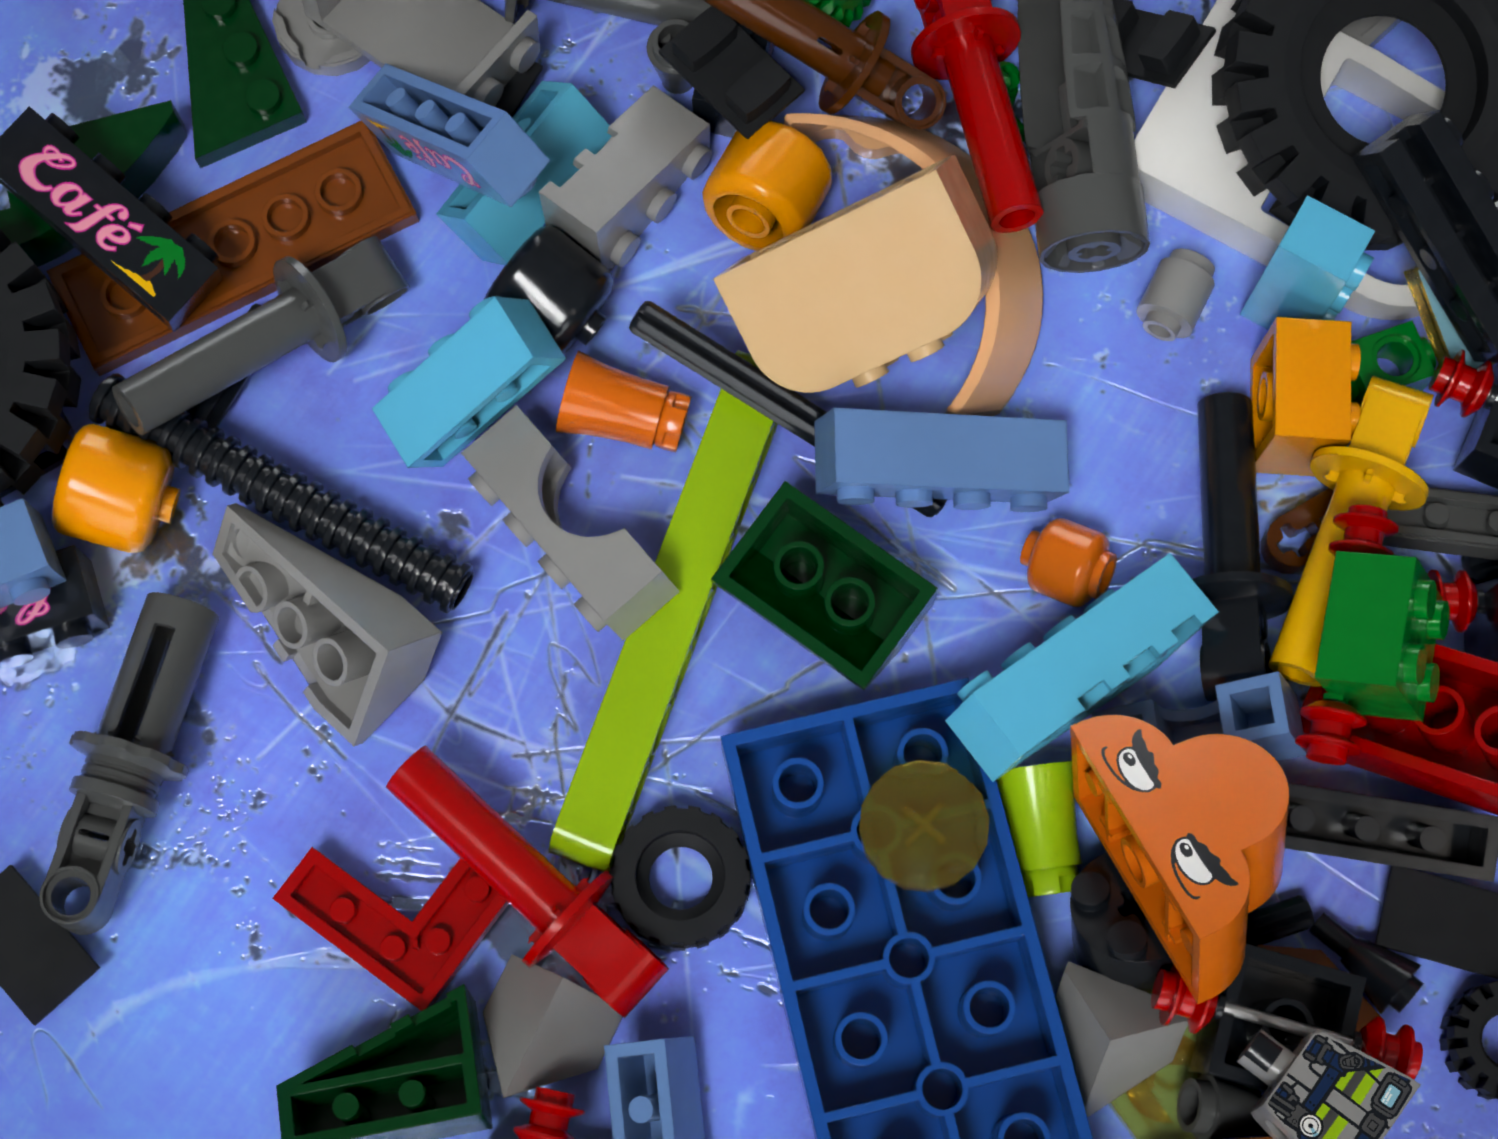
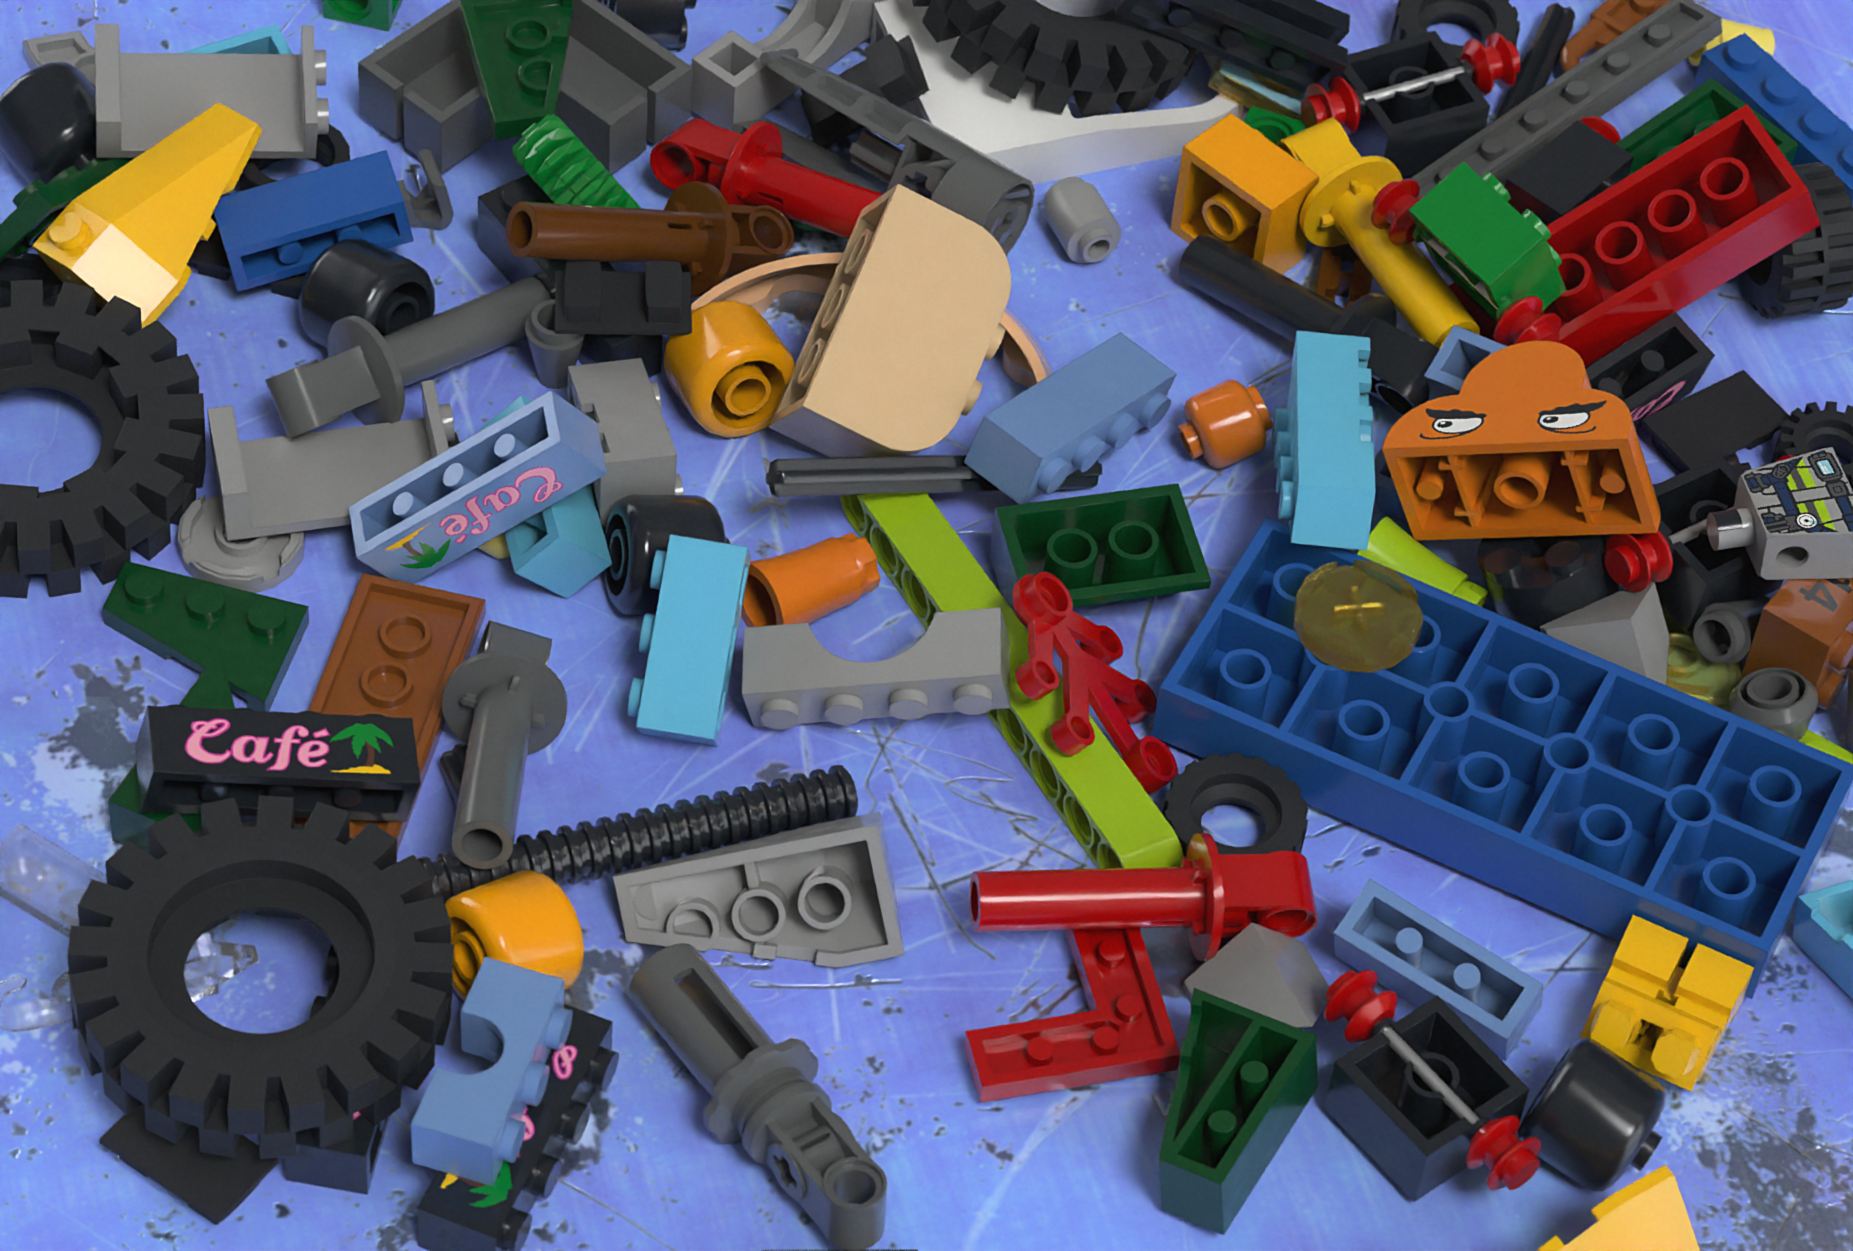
camera: 55 degrees left, 25 degrees down
medium azure brick [1239,195,1375,330] -> none
none -> red plant [1012,572,1178,794]

